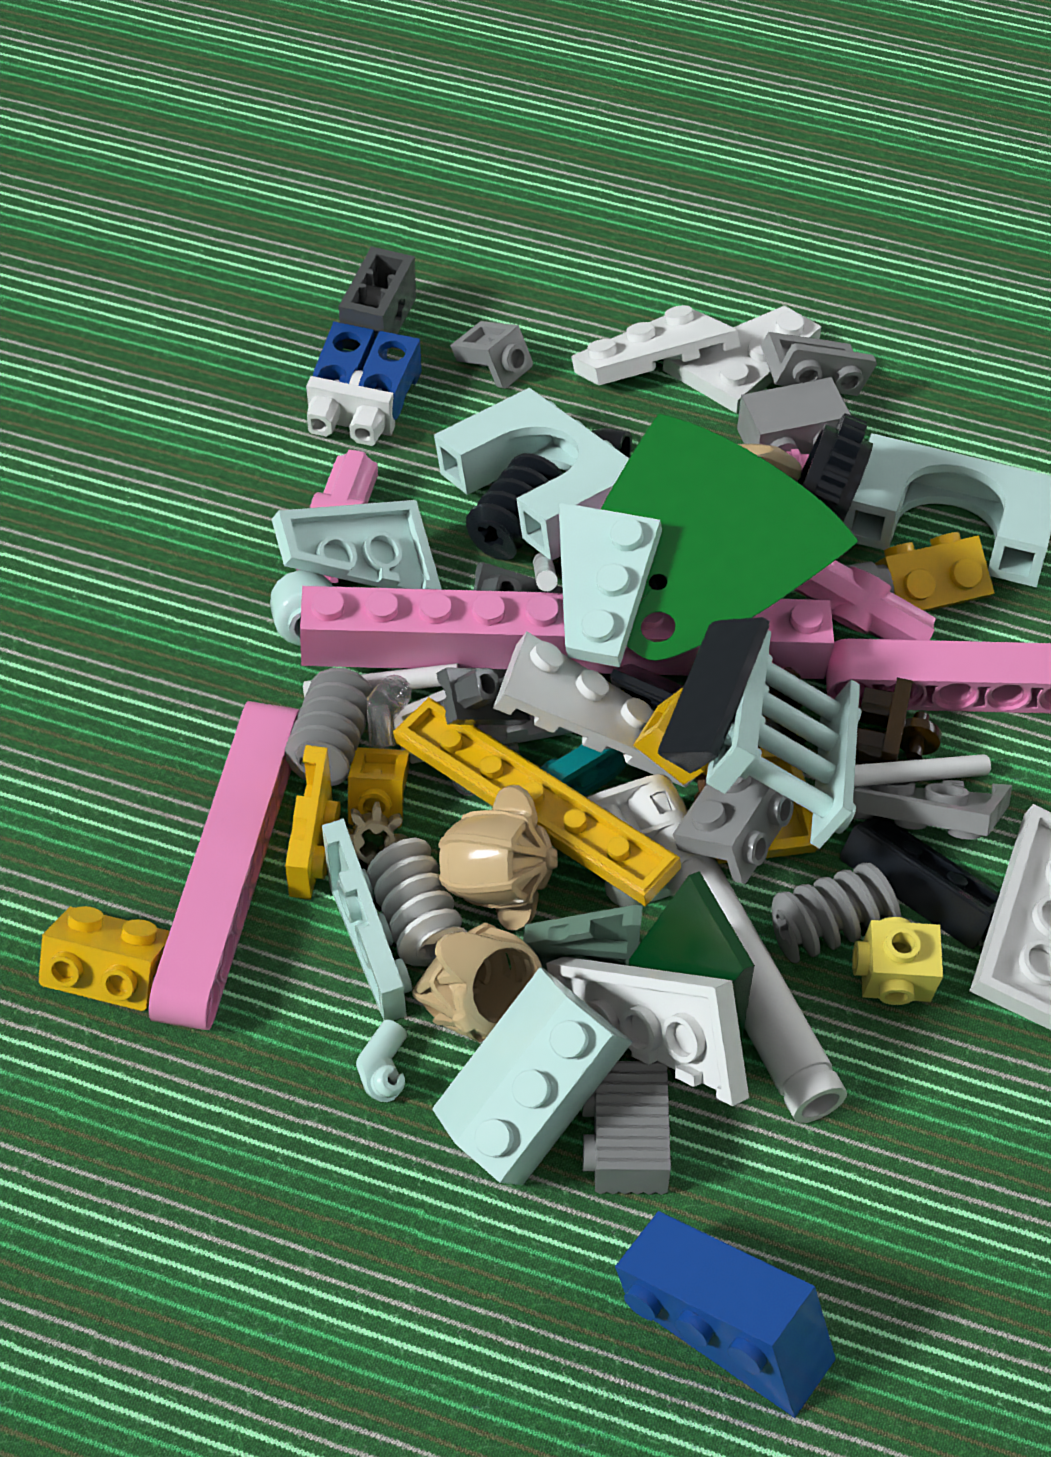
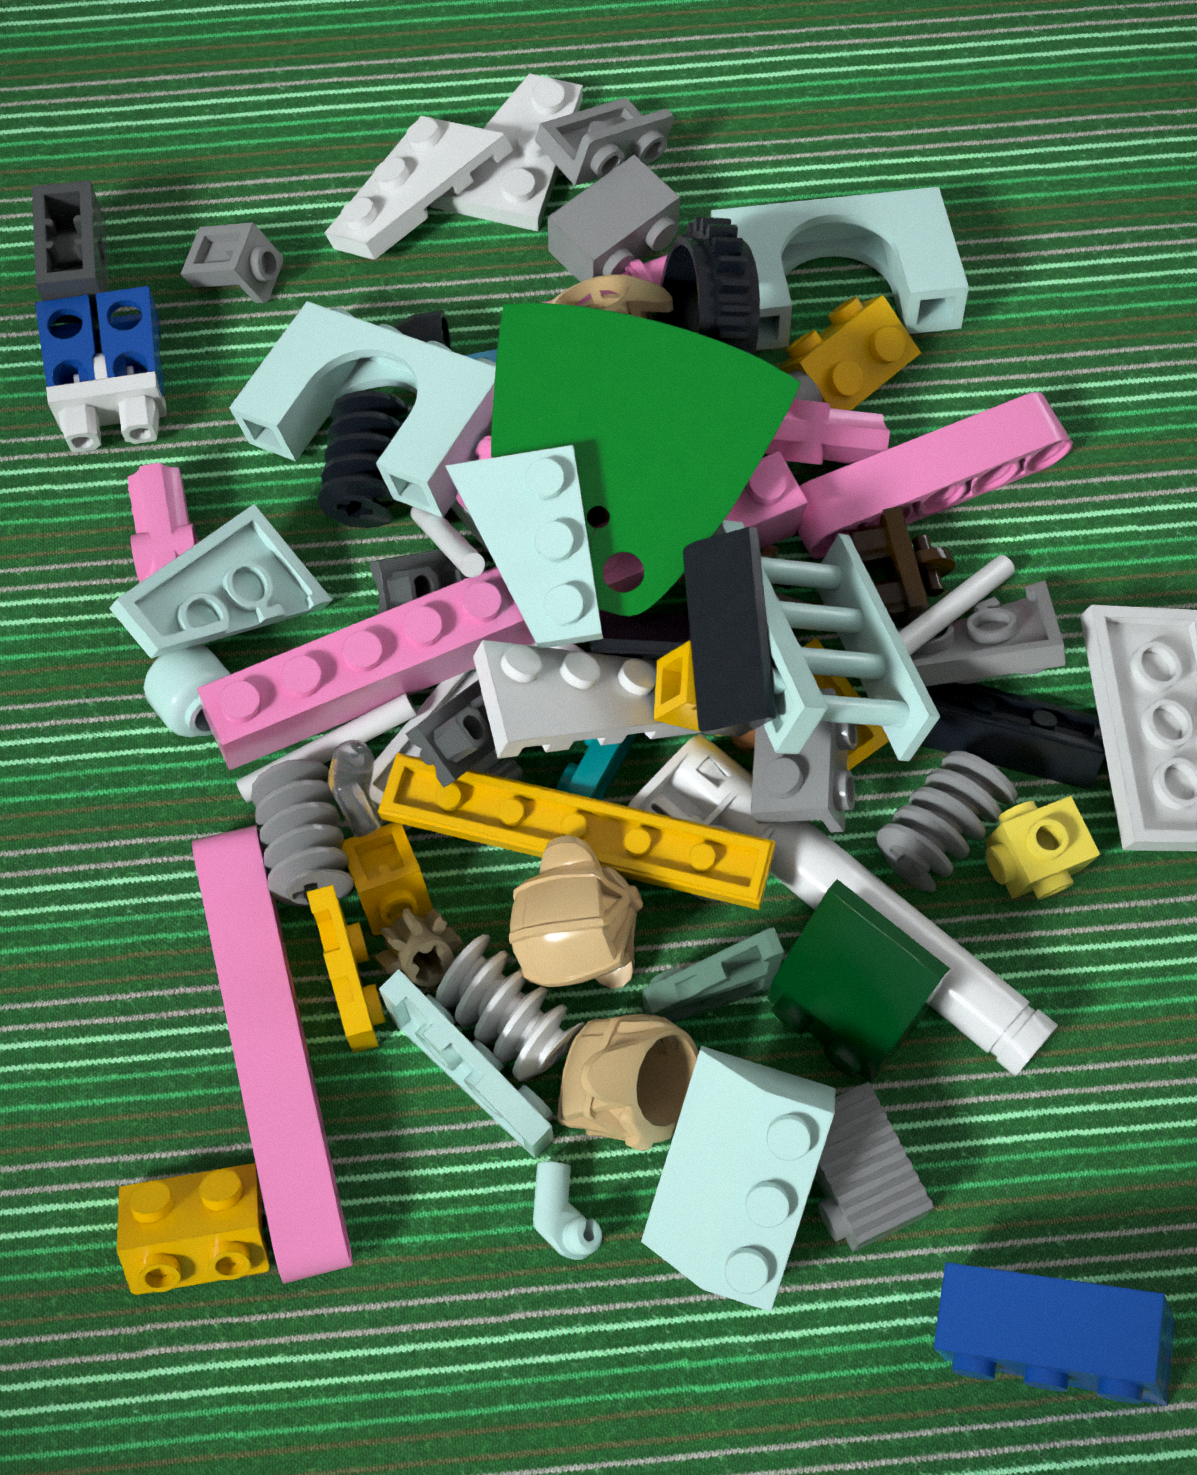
camera: 25 degrees left, 15 degrees up
white wing [546,957,749,1106] -> none

